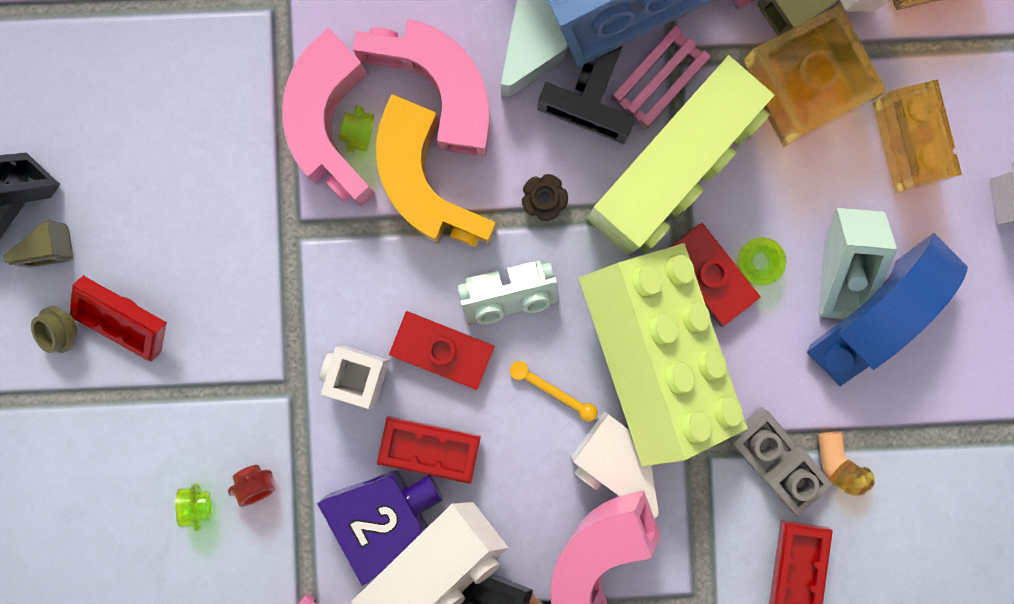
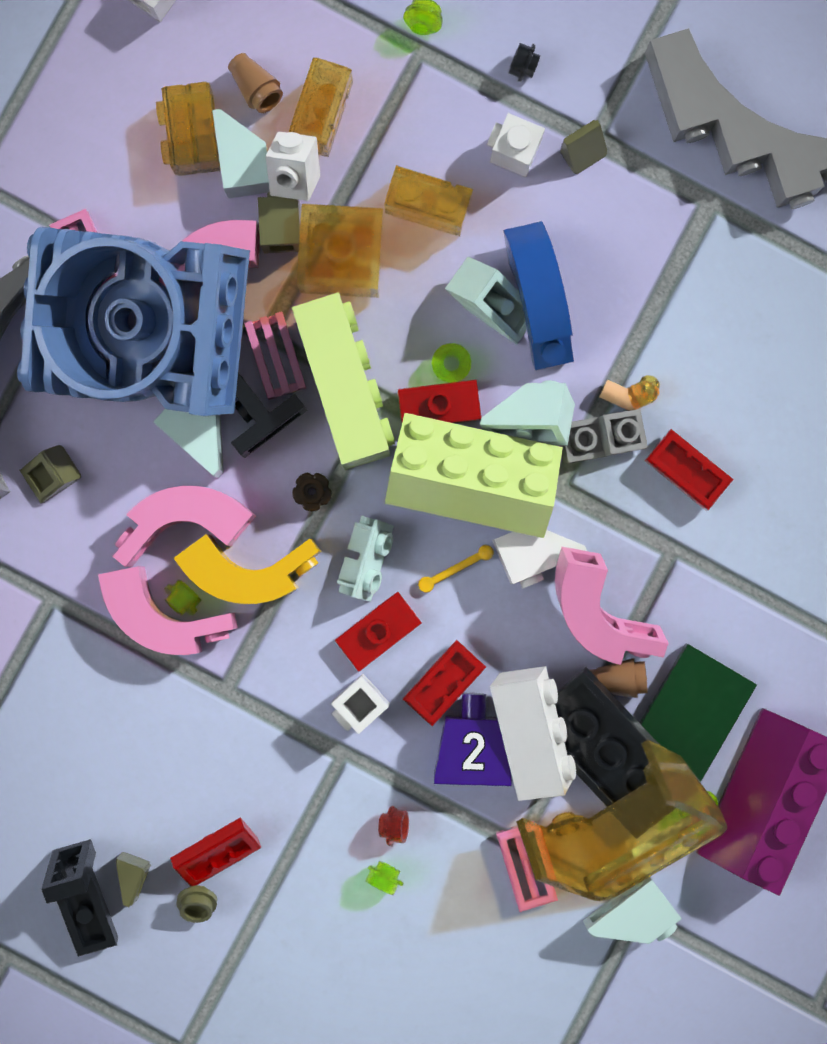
camera: 60 degrees left, 0 degrees up
none -> light aqua slope [480,380,575,446]

